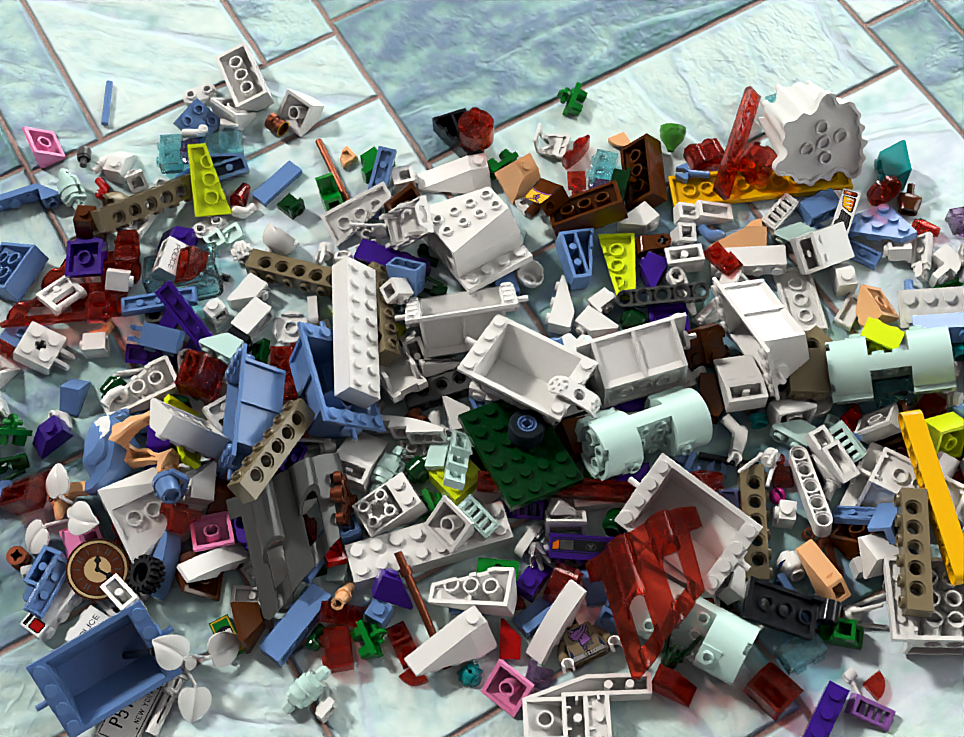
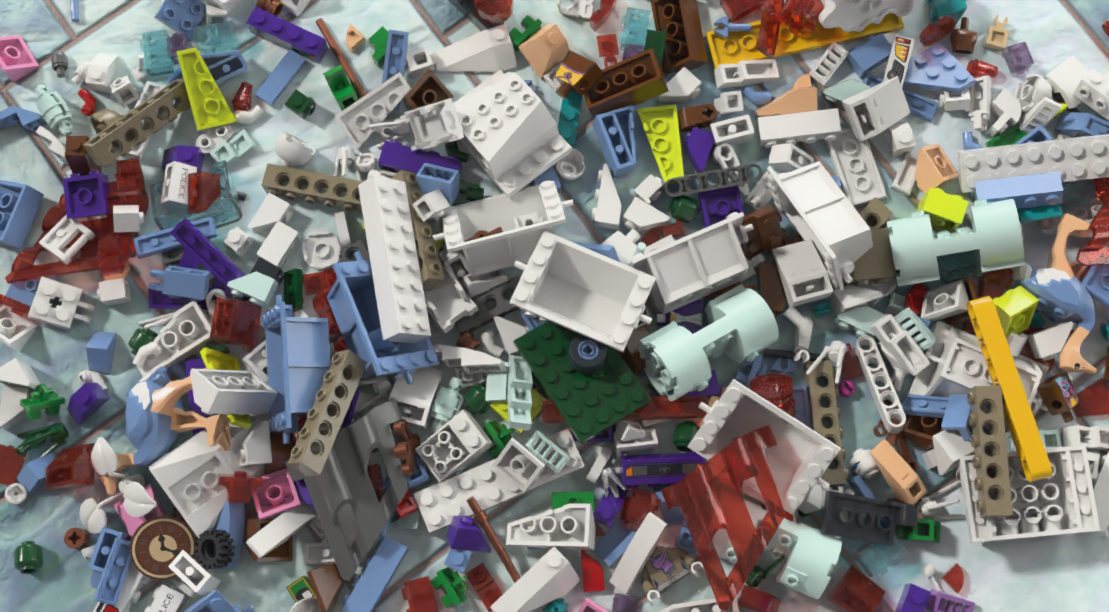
camera: 10 degrees left, 15 degrees up
medium blue piece [152,468,190,505] -> none
white arm [181,124,209,138] -> none
white gear [230,241,253,264] -> none
dark green arm [306,623,327,652] -> none
clear red slope [318,601,364,627] -> none
light nougat pin [331,582,356,610] -> none
white piece [547,376,602,418] -> none
clear red slope [703,241,743,277] -> none
white brick [772,499,797,529] -> none
none -> white slope [36,126,69,165]
none -> white hand [132,55,148,82]
none -> dark purple brick [246,7,328,64]
none -> teal plate [558,92,583,147]
none -> tan plate [984,15,1009,51]

